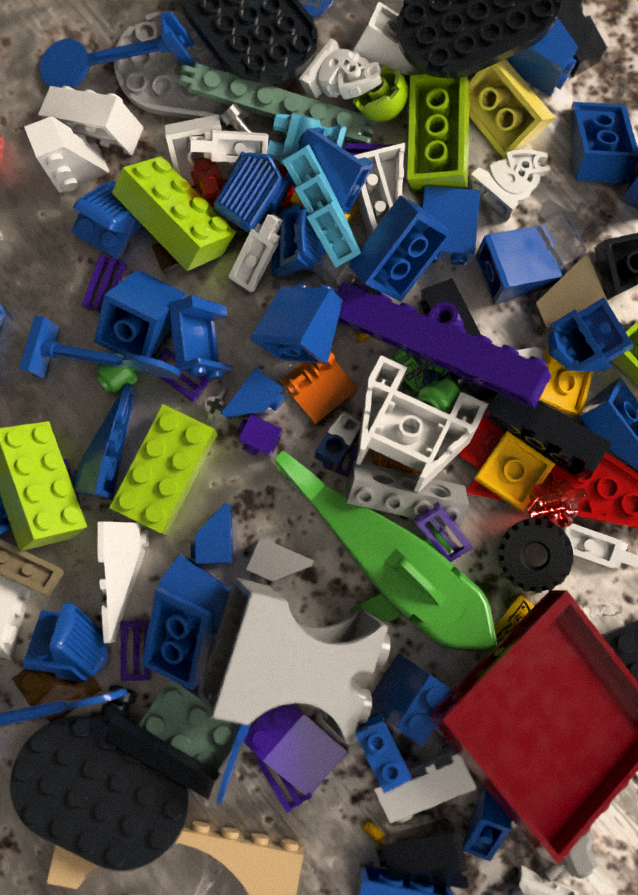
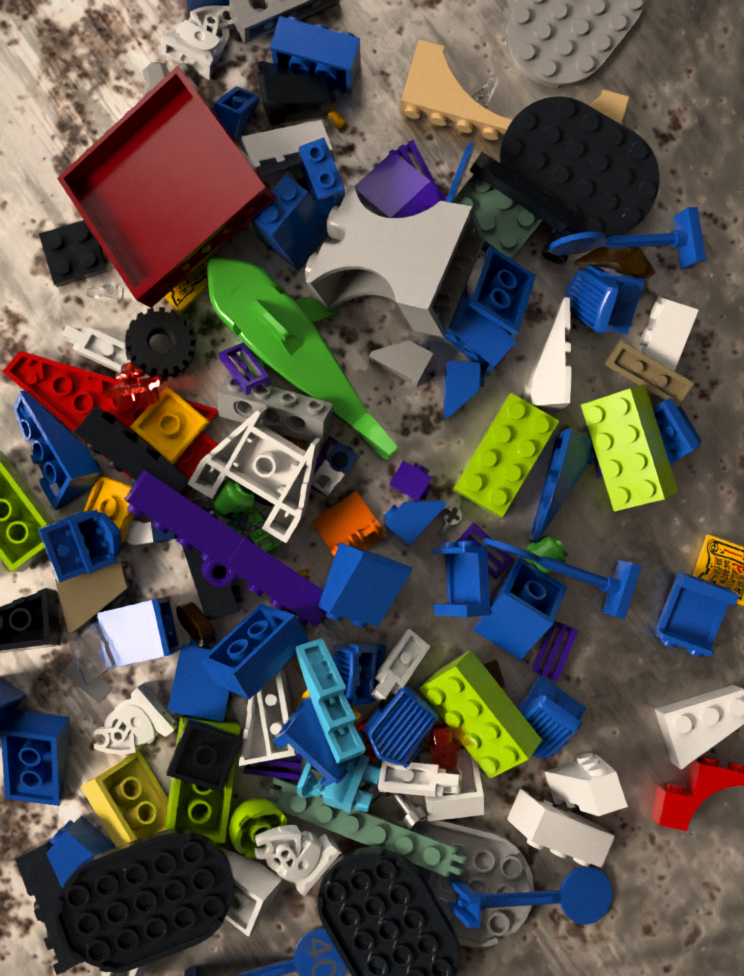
camera: 175 degrees left, 5 degrees up
dark purple tile [121,620,152,681] -> none
none -> black tile [166,718,243,793]
none -> dark brown beam [176,601,215,646]

